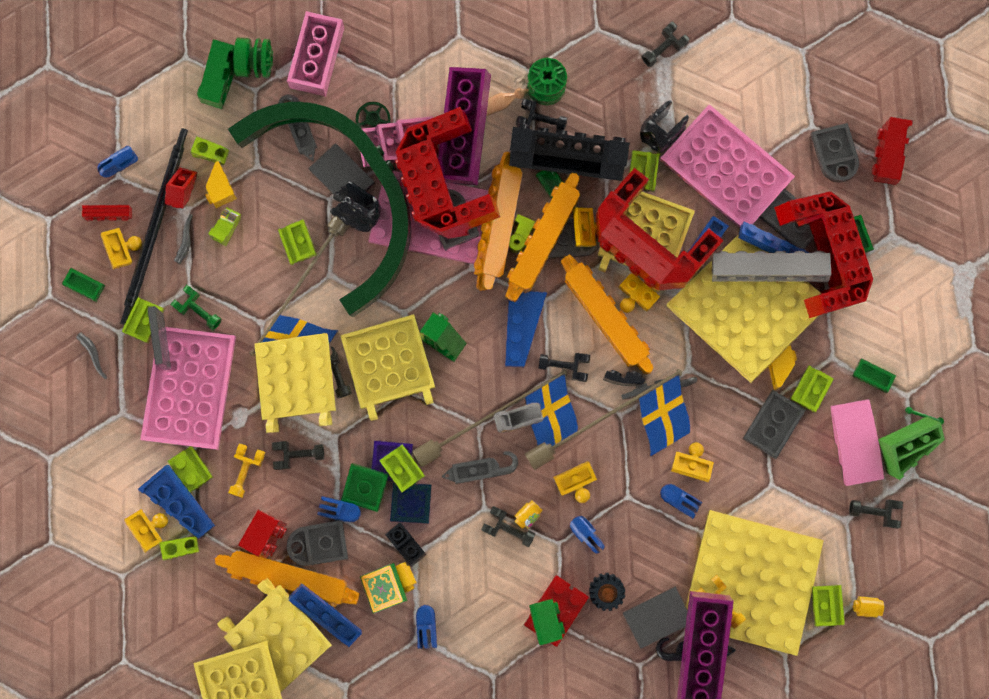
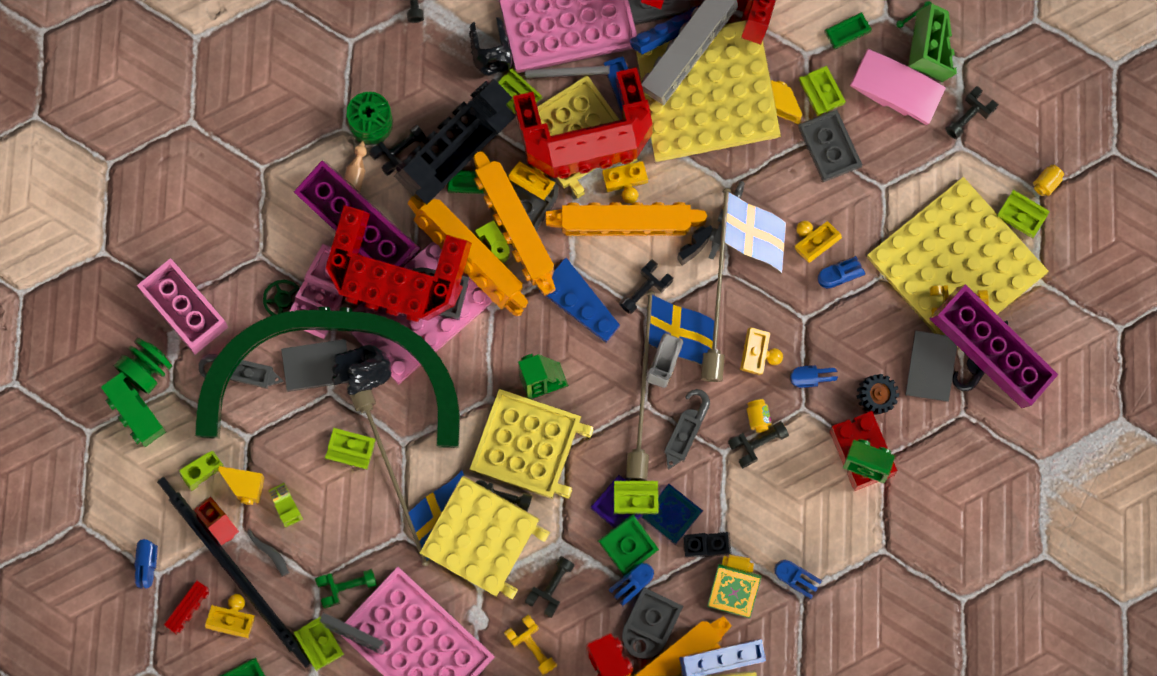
camera: 55 degrees left, 5 degrees down
none -> light grey bar [525,66,610,78]

